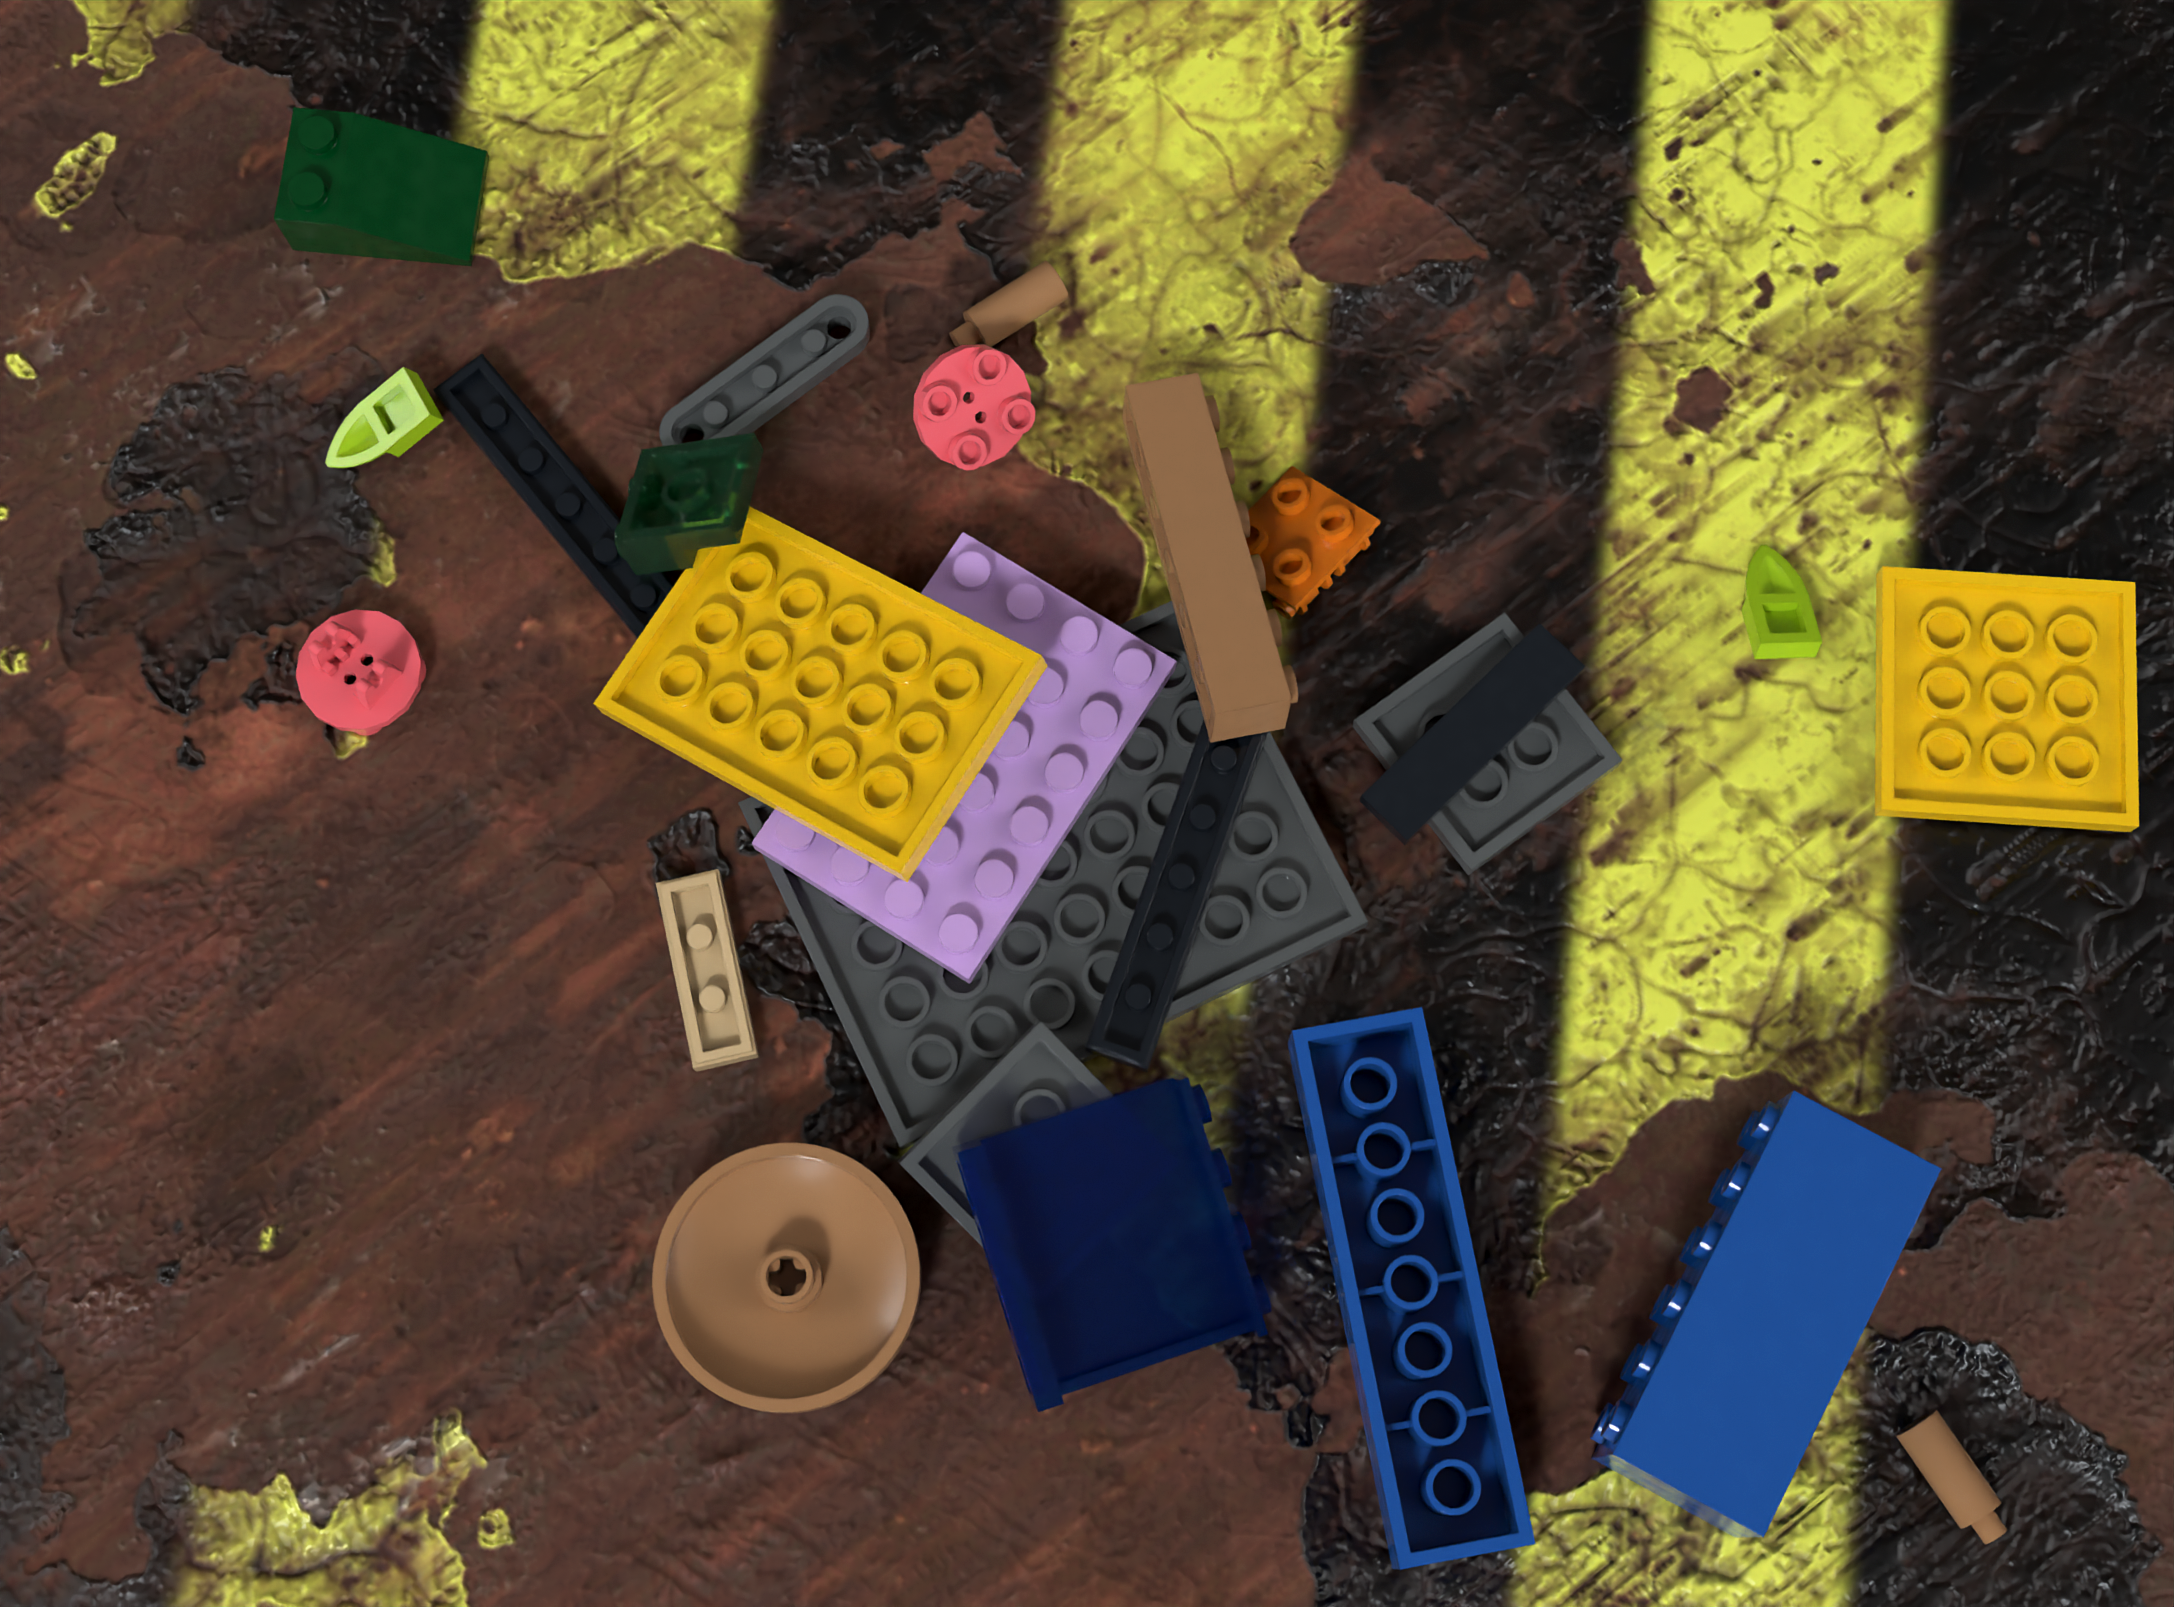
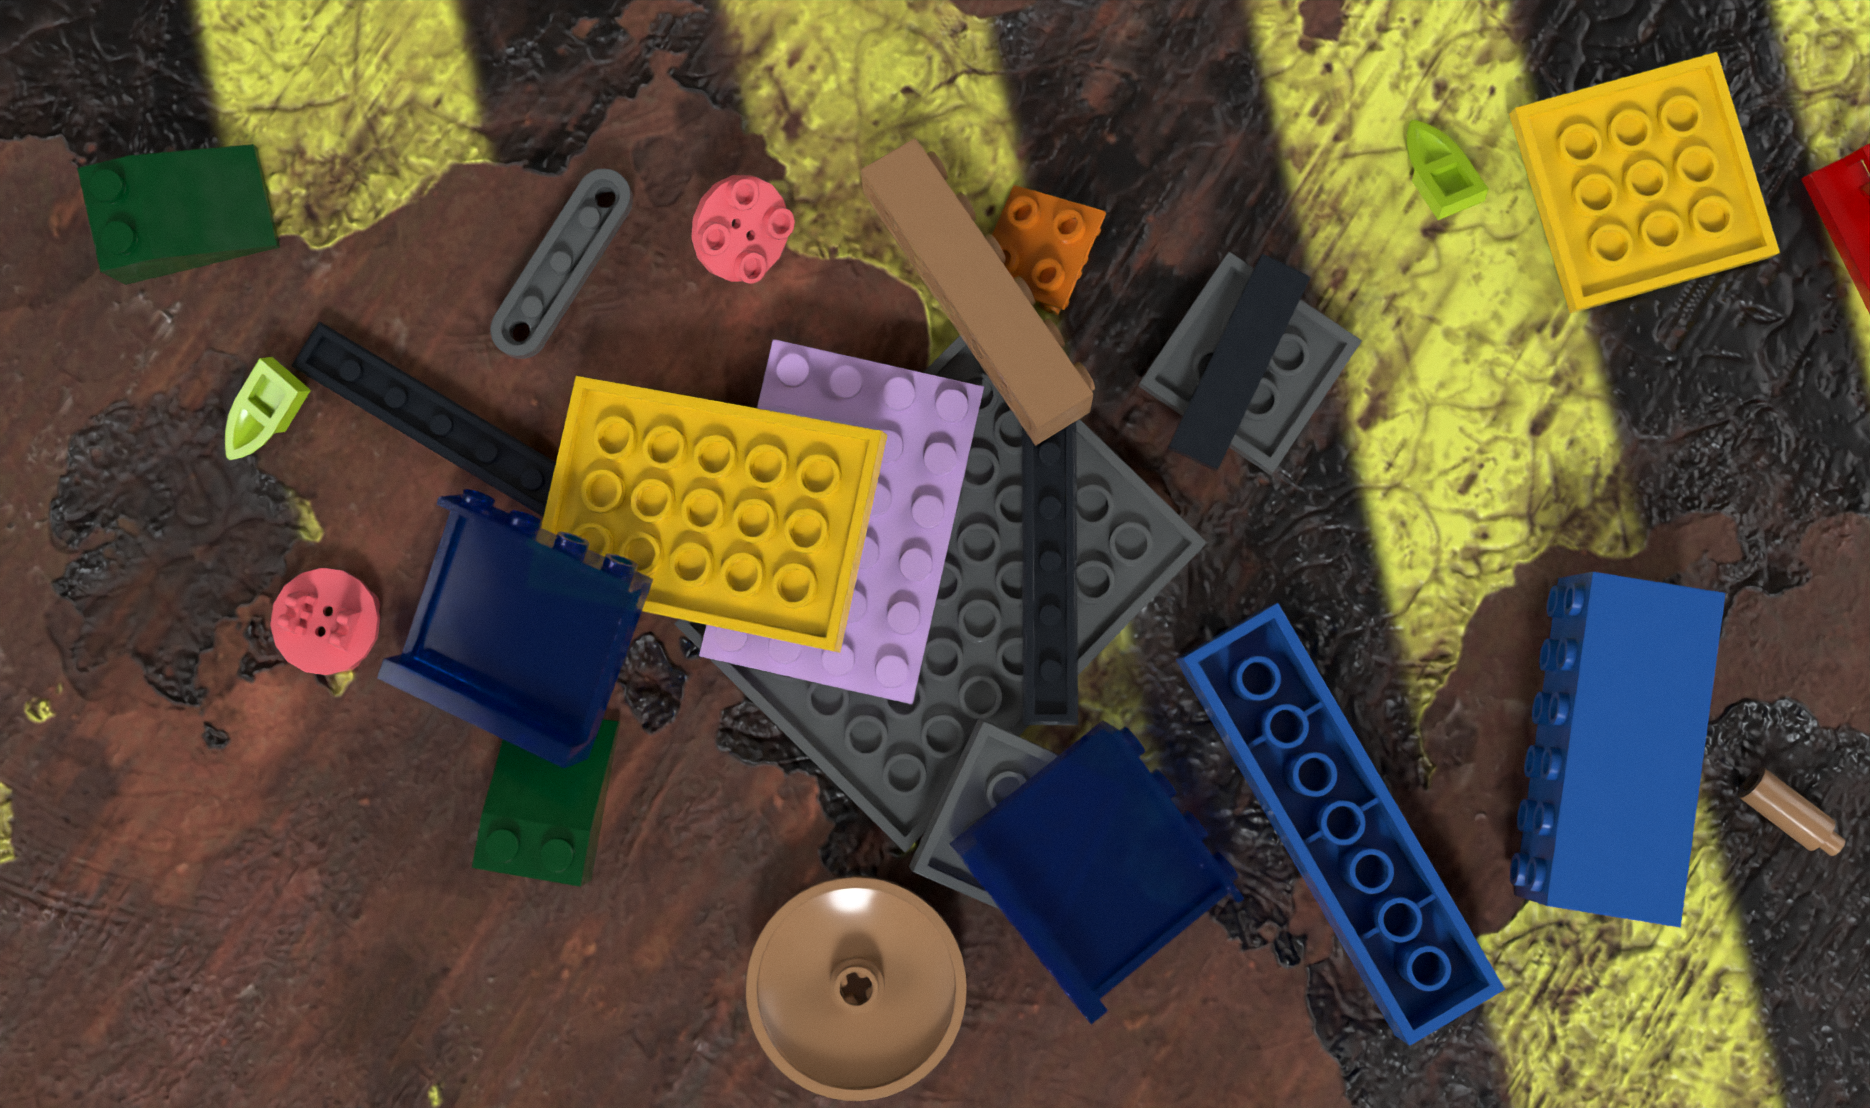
camera: 25 degrees left, 10 degrees up
clear green plate [615,433,764,575] -> none
tan tile [656,869,759,1072] -> none
medium nougat cylinder [949,261,1069,347] -> none
none -> clear blue panel [377,489,653,768]
none -> dark green slope [472,703,620,887]

